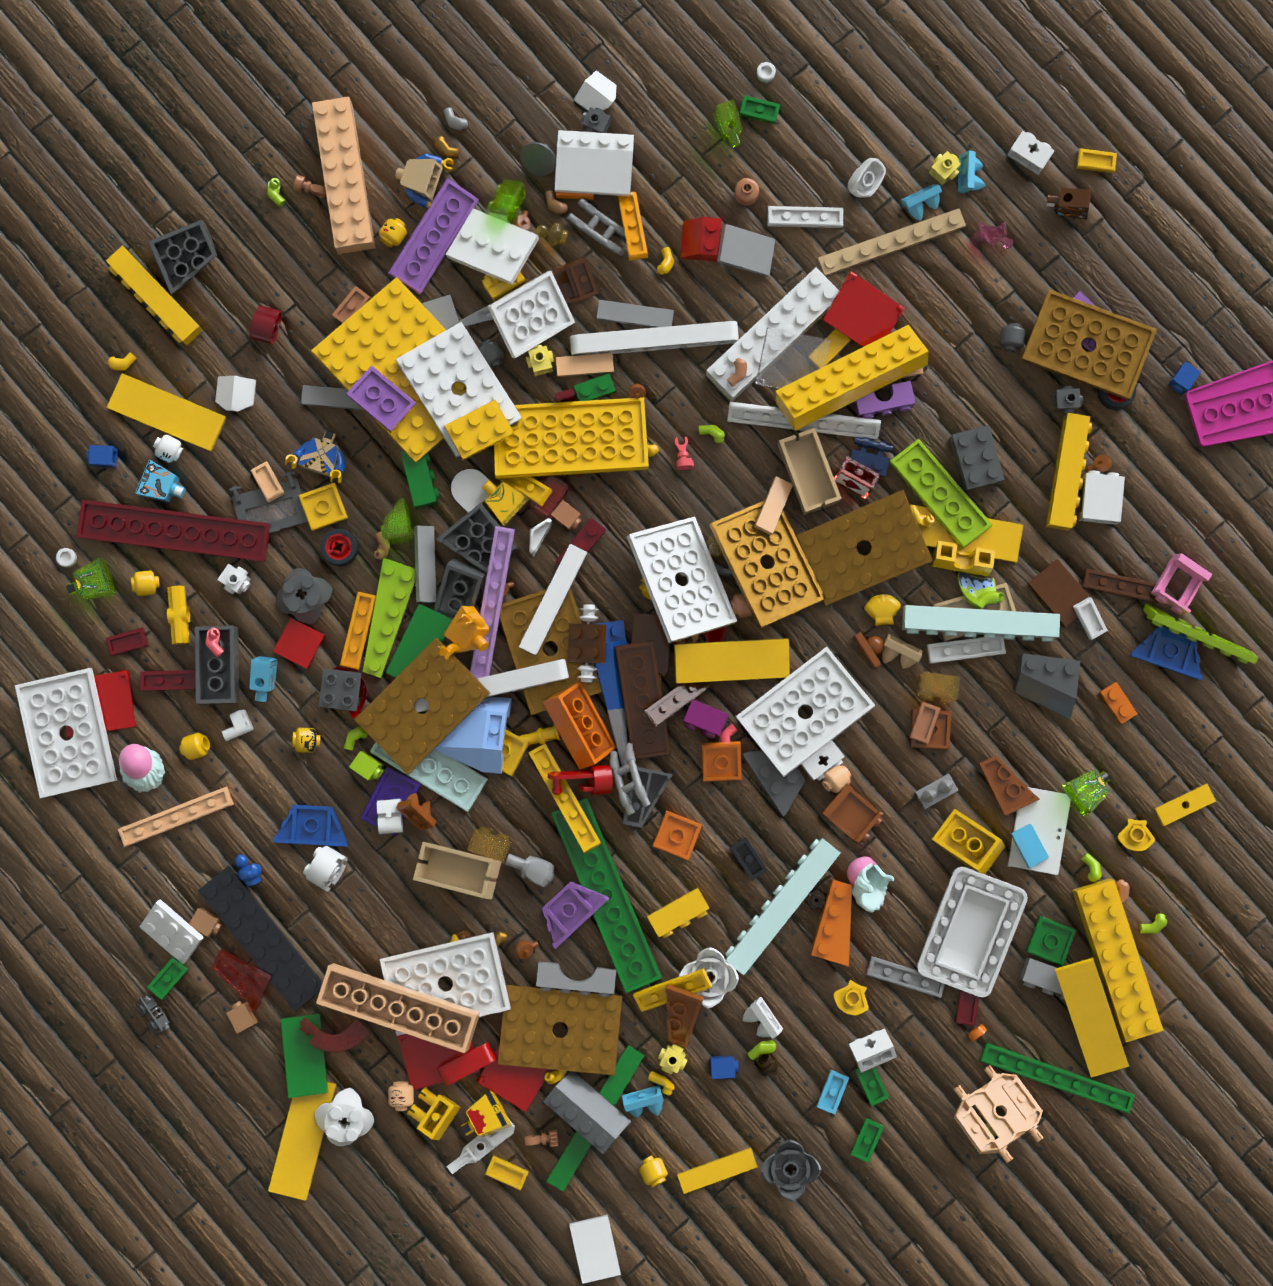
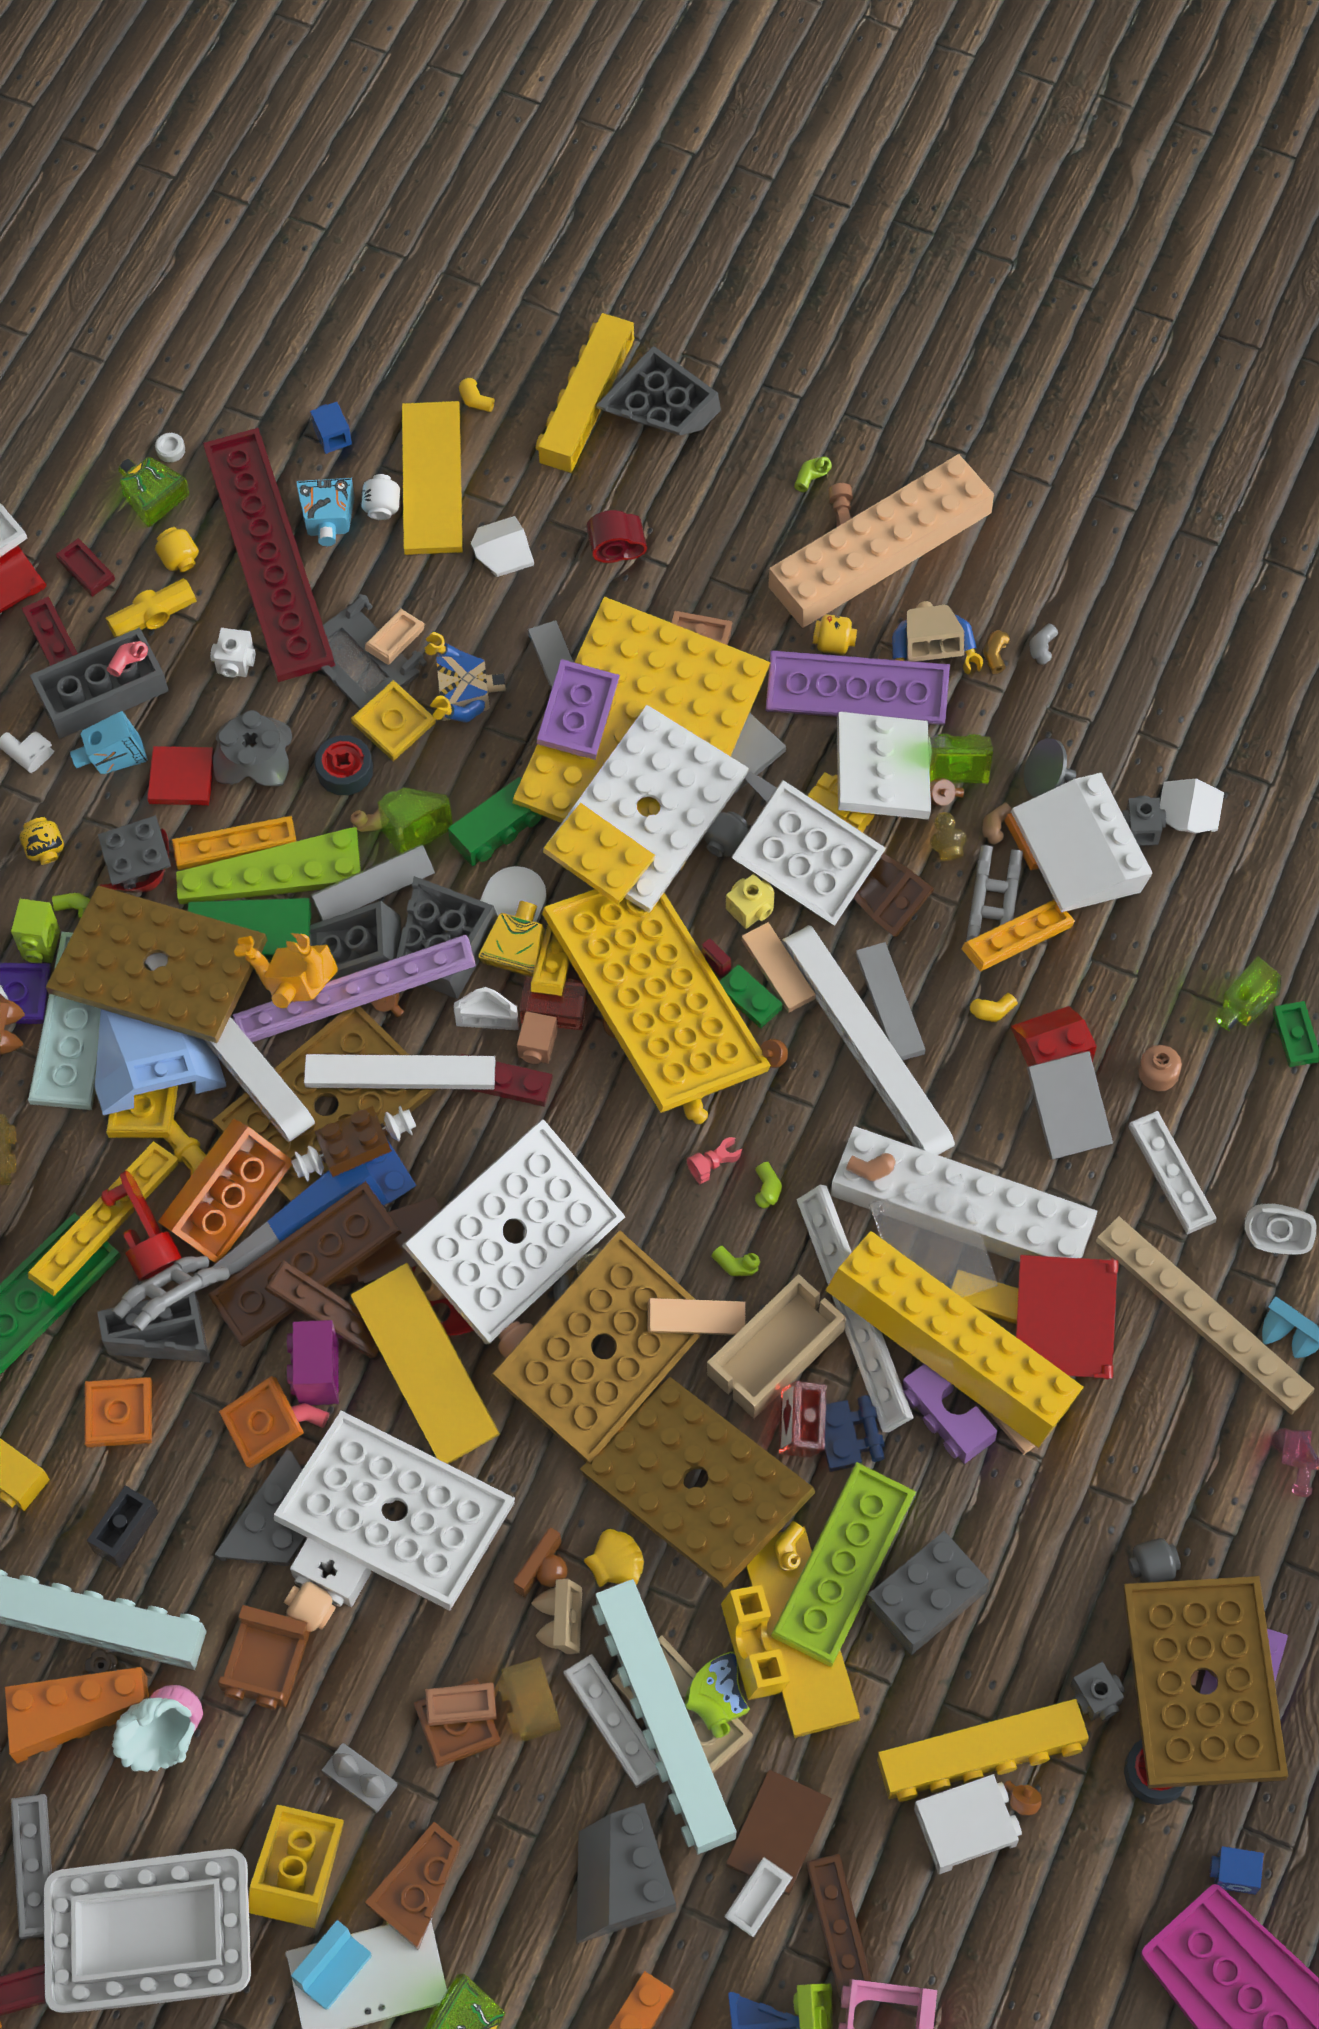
camera: 65 degrees right, 20 degrees down
none -> lime arm [711,1246,760,1276]

